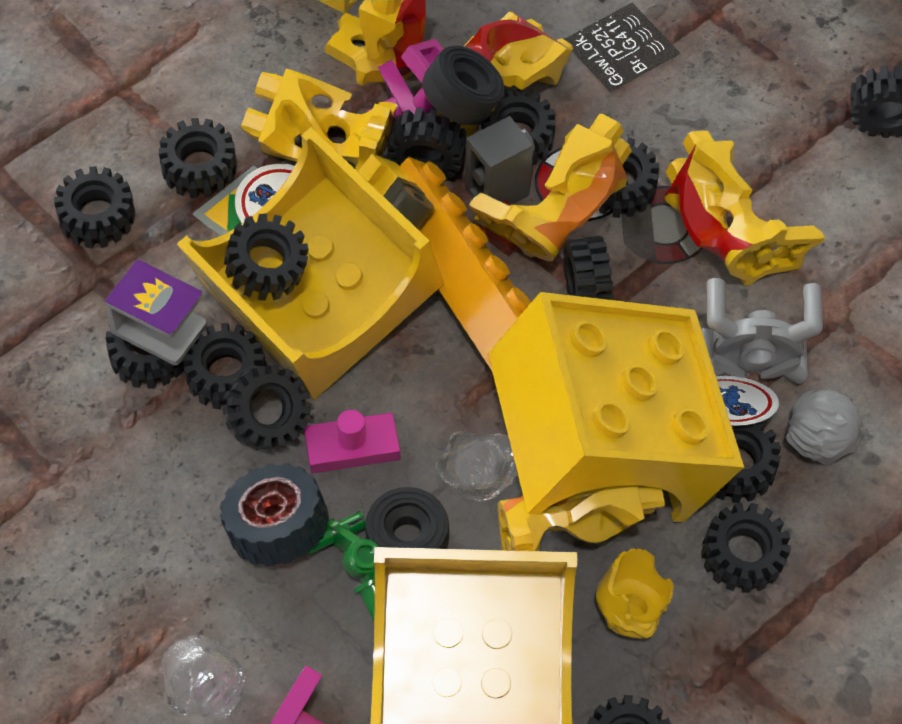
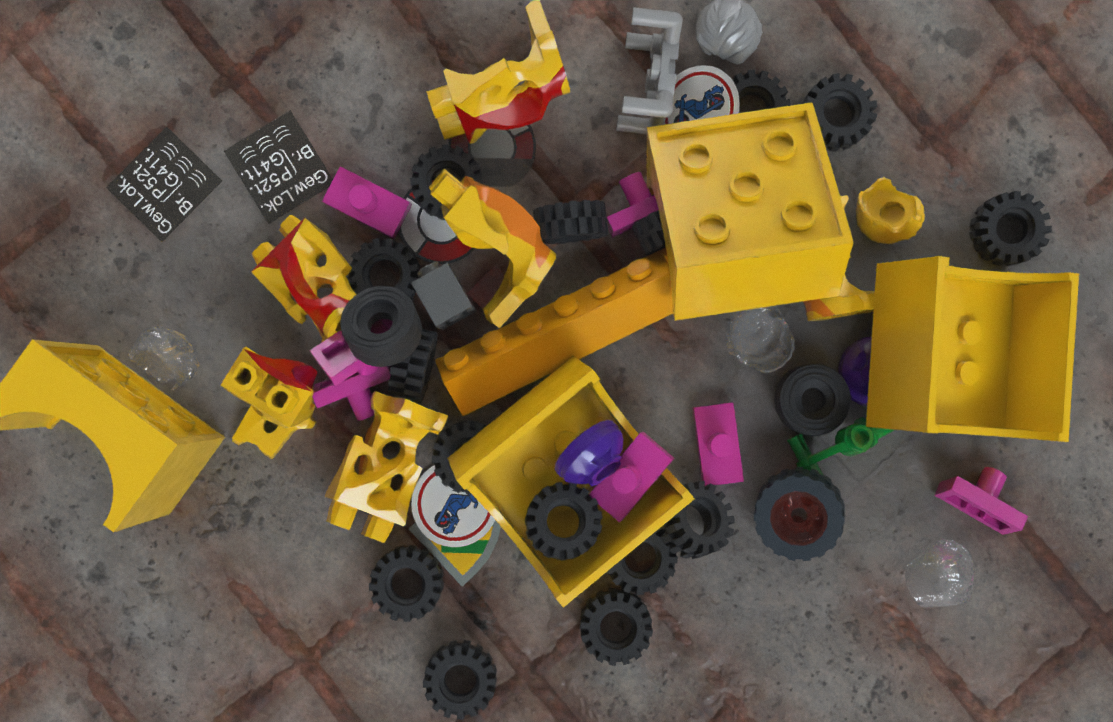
camera: 90 degrees left, 30 degrees up
piece [104,259,207,365] -> none
leg [358,154,434,229] -> none
none -> dark pink tile [322,167,412,239]
none -> dark purple piece [555,420,623,486]
none -> dark pink tile [589,432,675,523]

